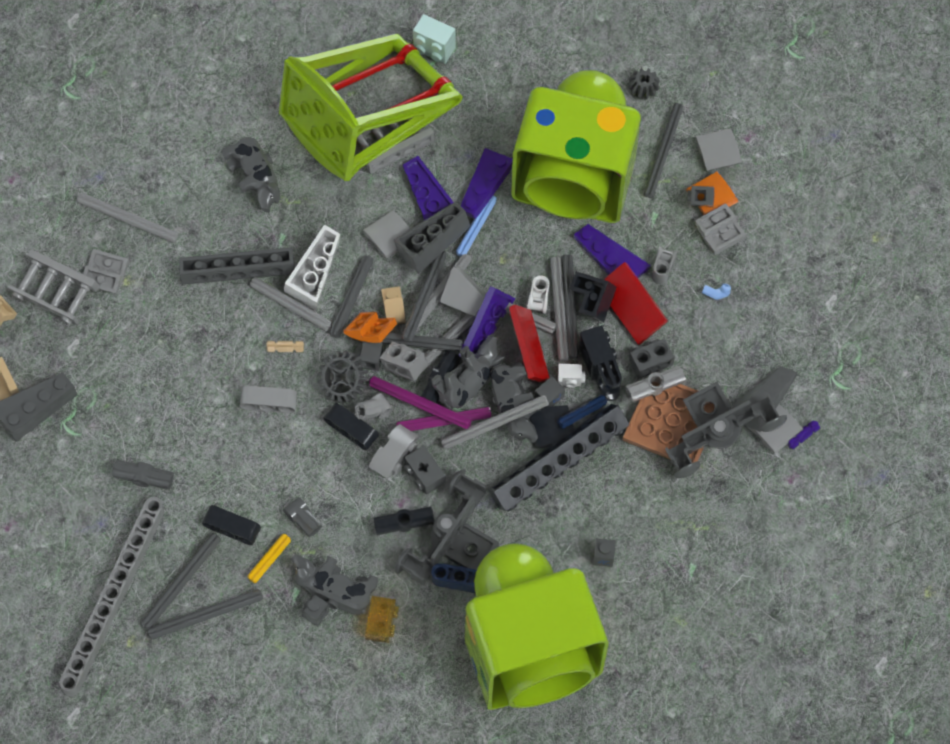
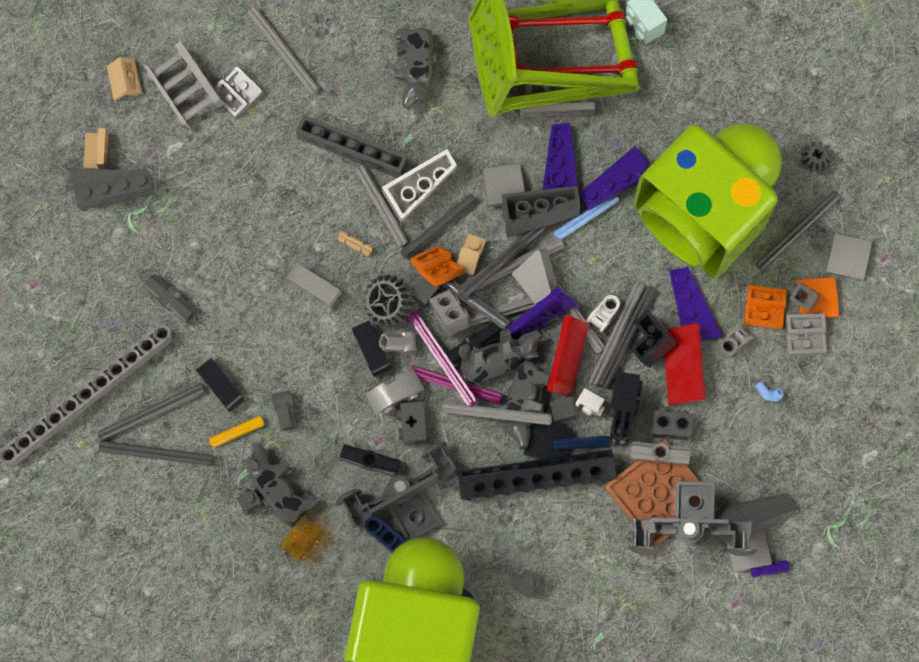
camera: 30 degrees right, 10 degrees up
none -> orange slope [744,285,787,330]

